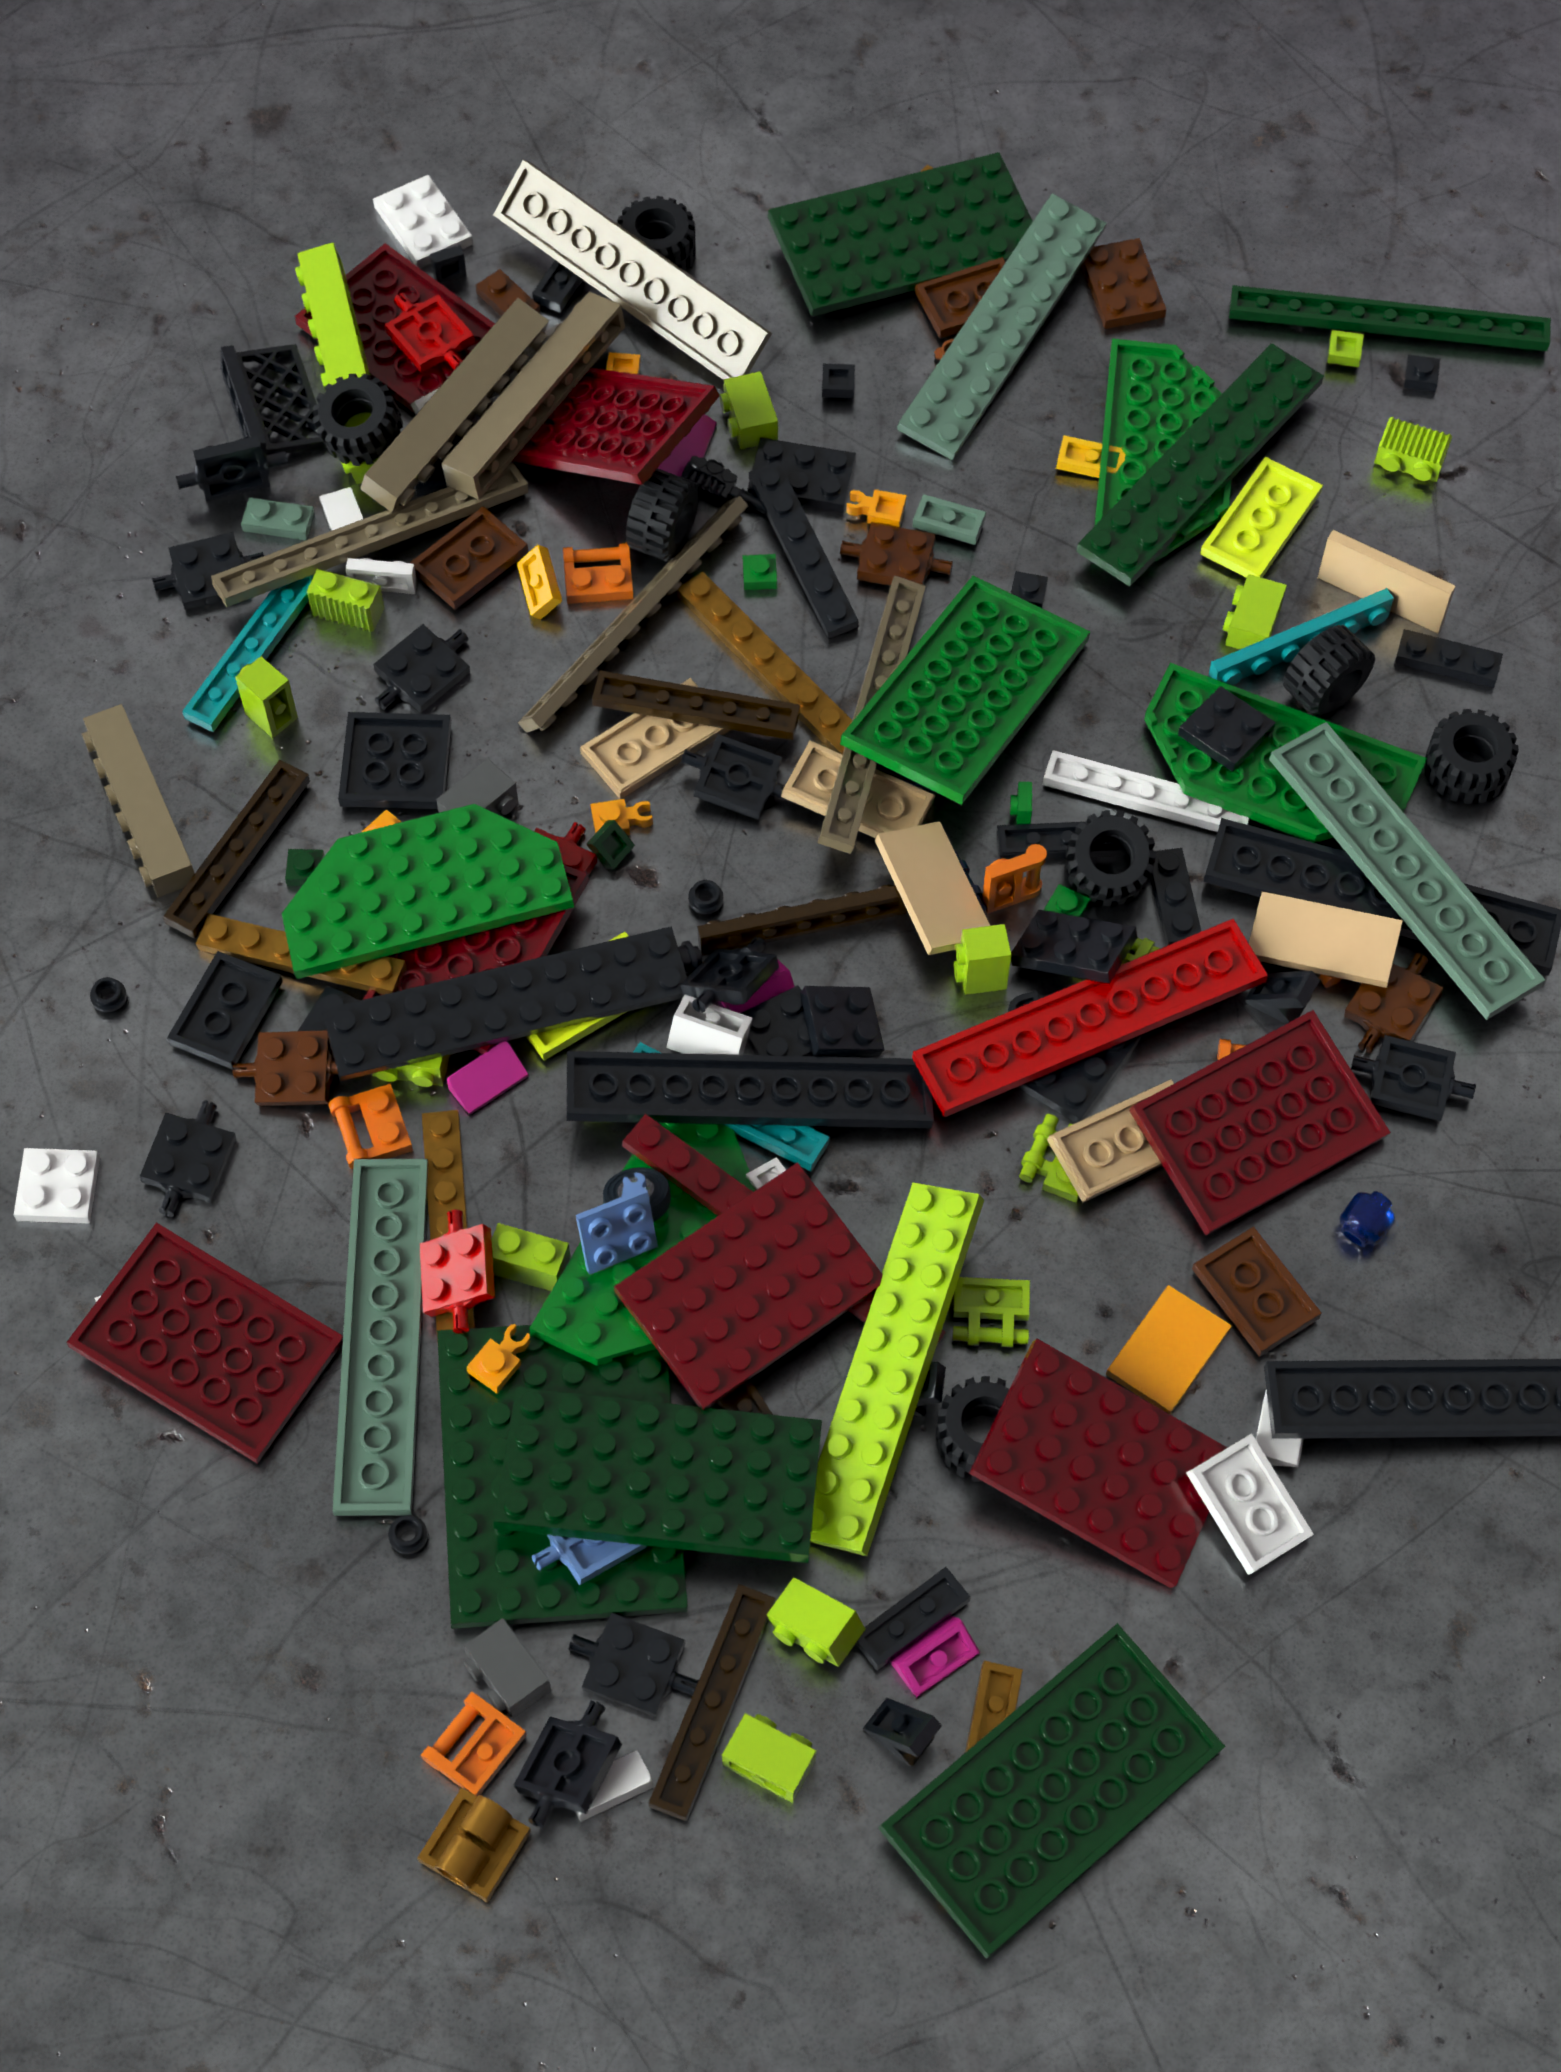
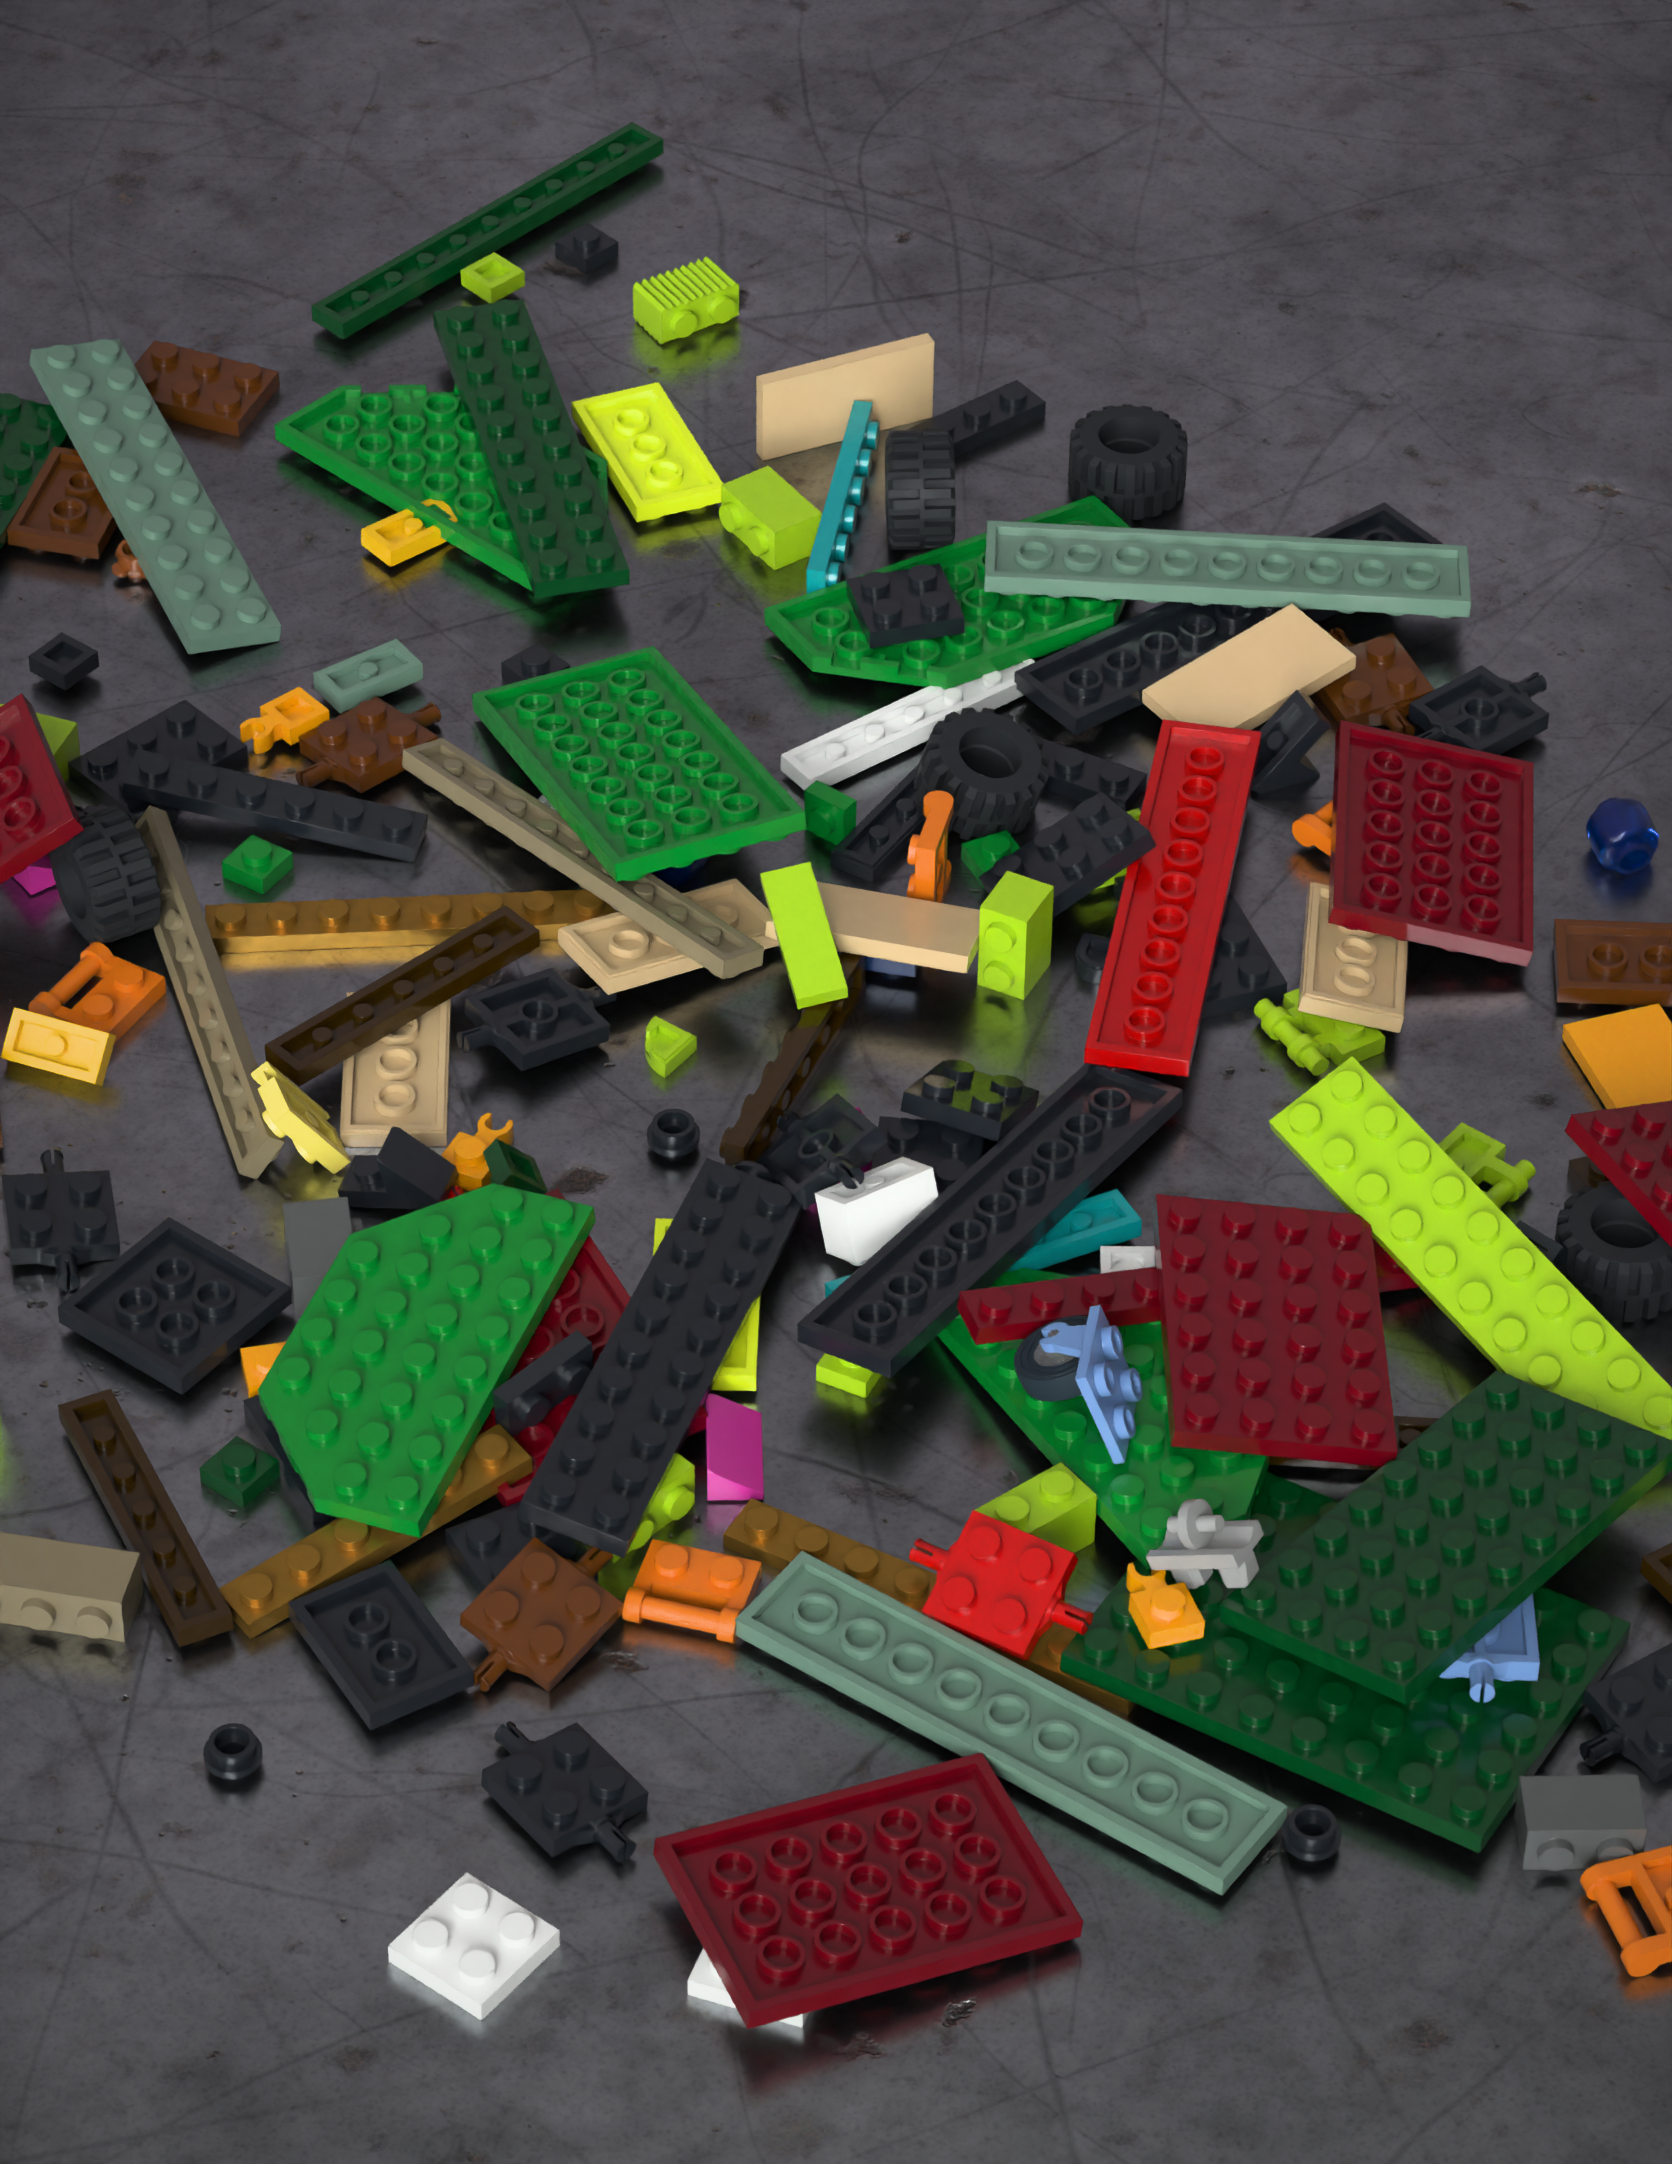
camera: 55 degrees left, 20 degrees down
none -> light yellow plate [251,1061,350,1175]
none -> black slope [337,1126,458,1209]
none -> black plate [493,1330,594,1438]
none -> lime tile [645,1016,697,1078]
none -> lime tile [760,862,848,1009]
none -> light grey hips [1146,1499,1264,1589]

